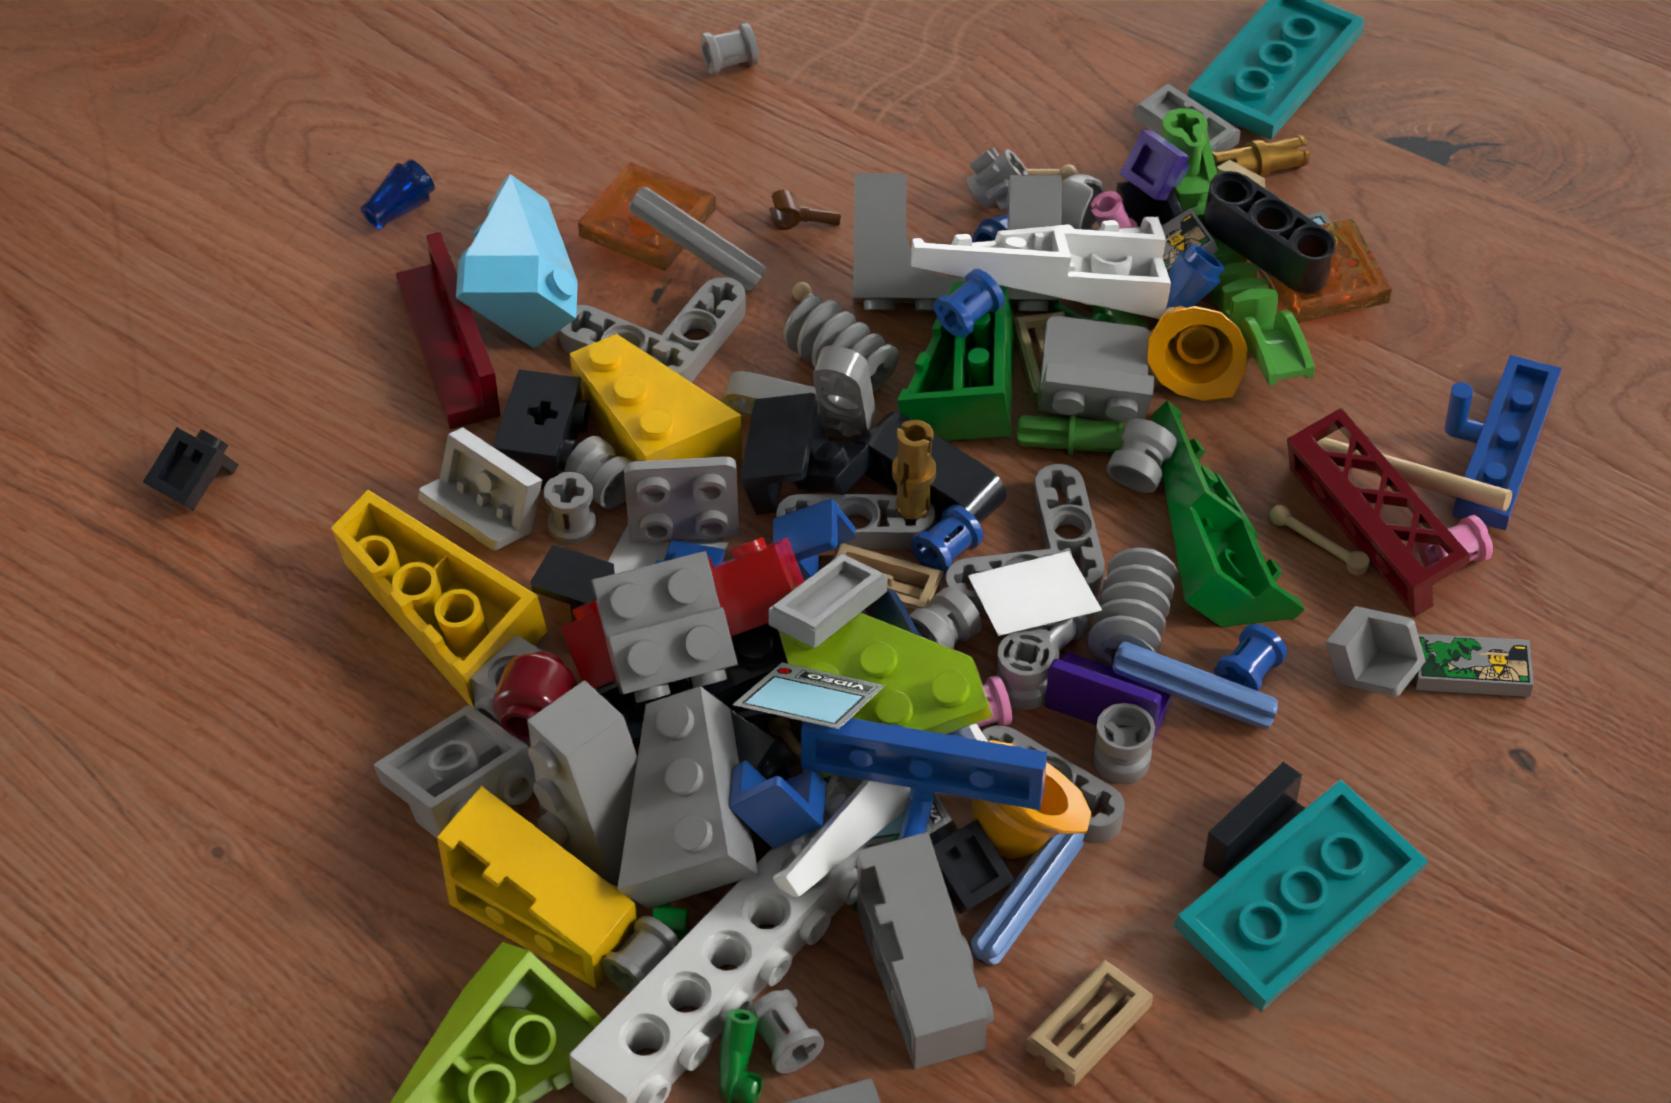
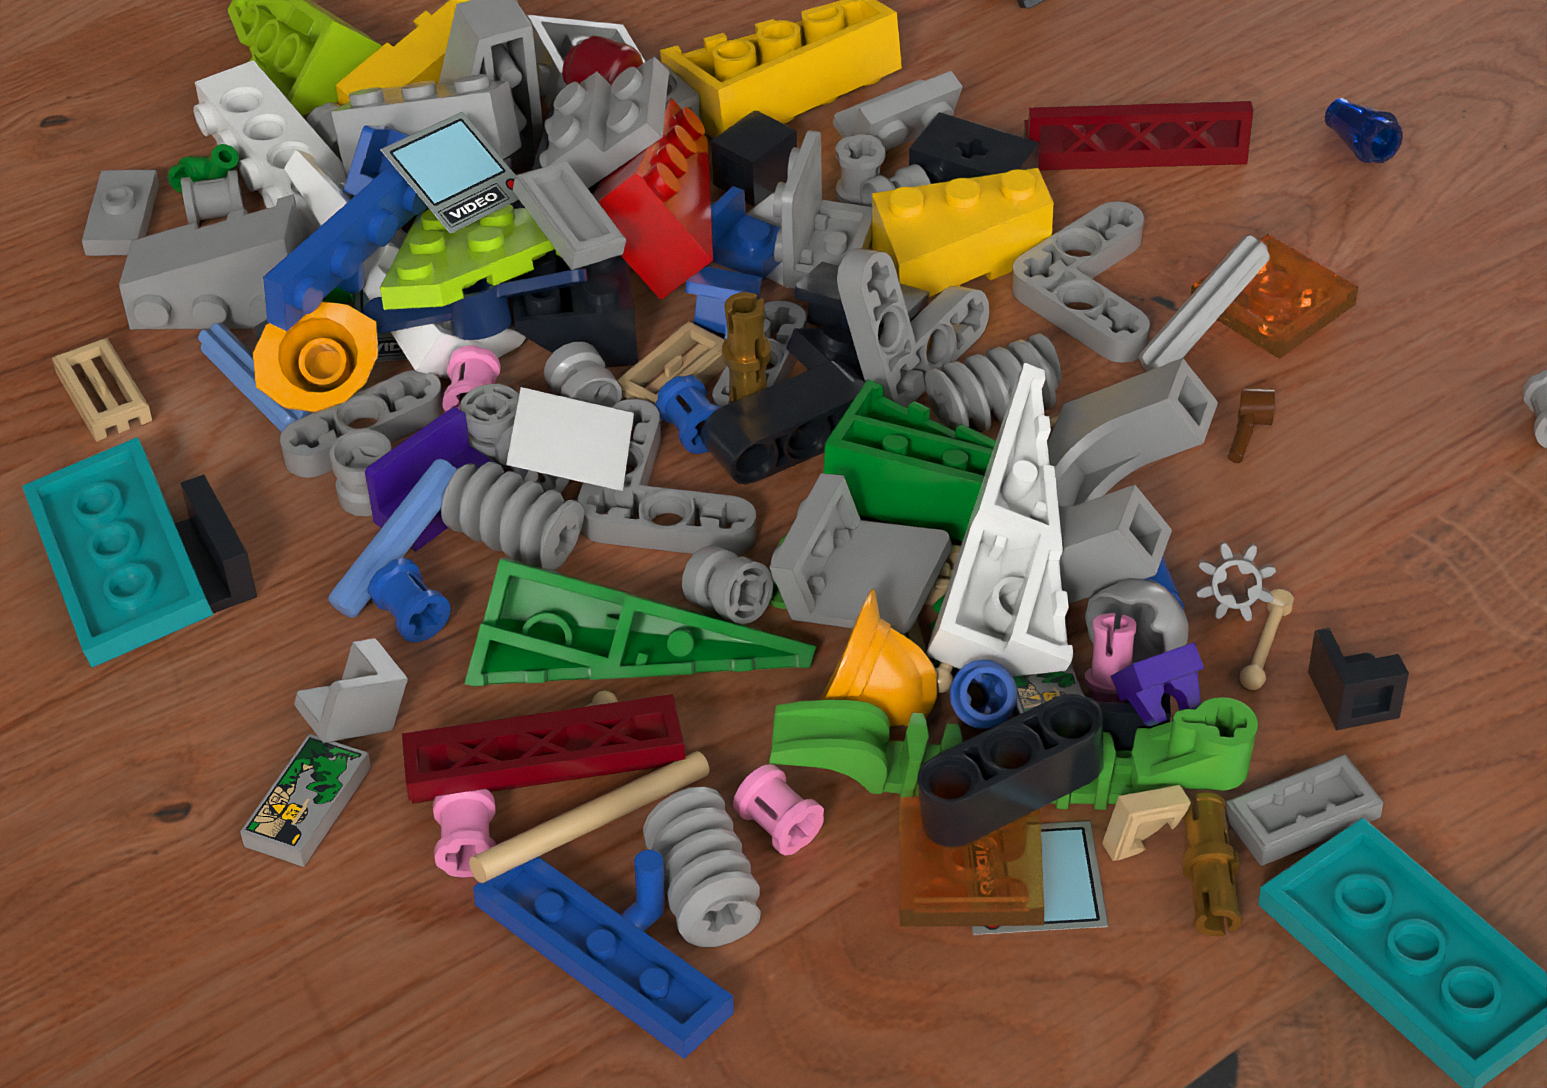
camera: 110 degrees right, 5 degrees down
medium azure wedge [456,174,578,349] -> none
blue bush [933,269,1005,338] -> none
none -> light grey piece [643,787,761,947]
none -> bright pink bush [733,764,824,856]
none -> black panel [1308,628,1409,730]

